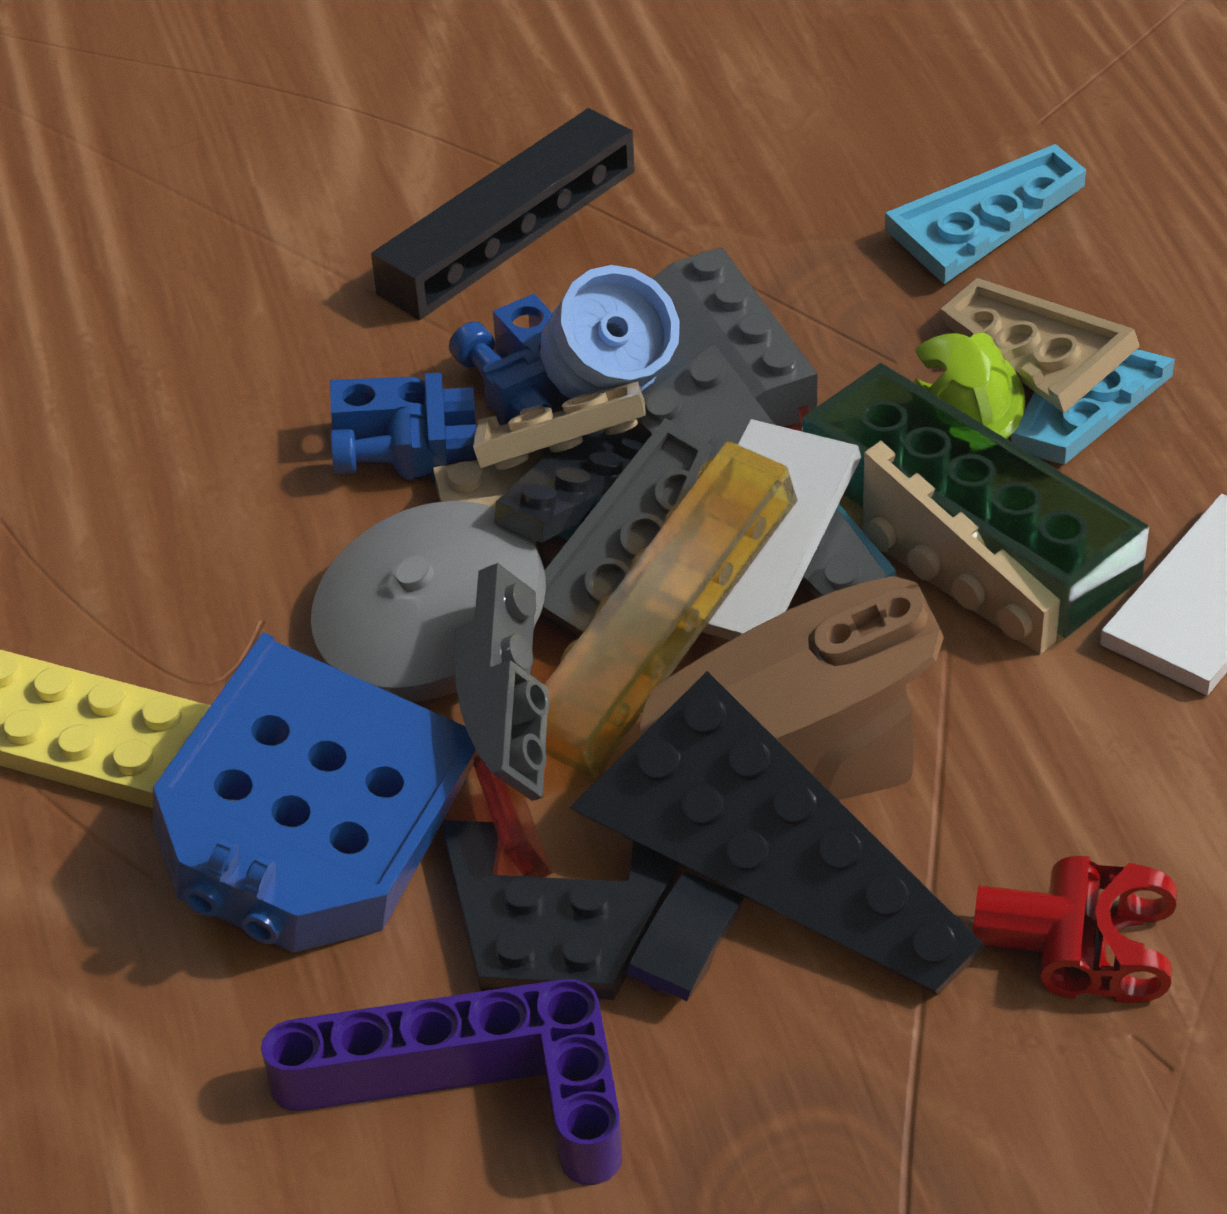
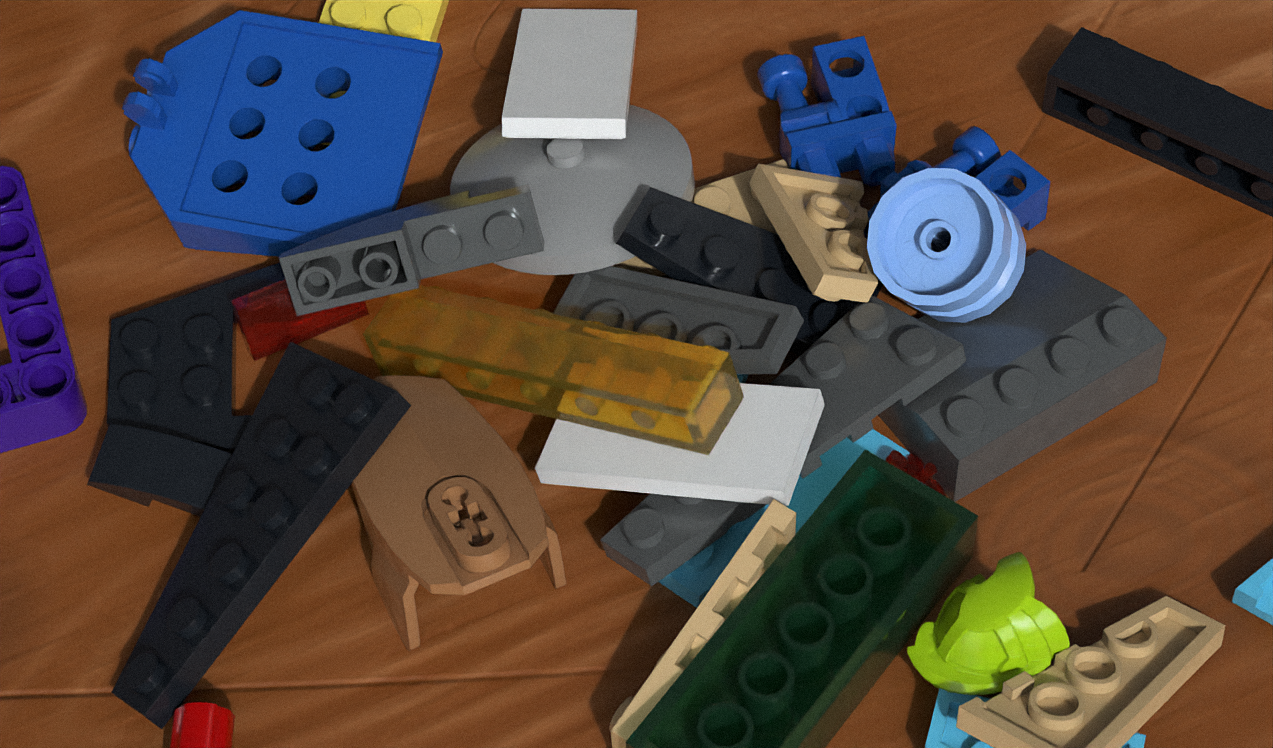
camera: 80 degrees right, 10 degrees up
none -> white tile [502,9,637,139]

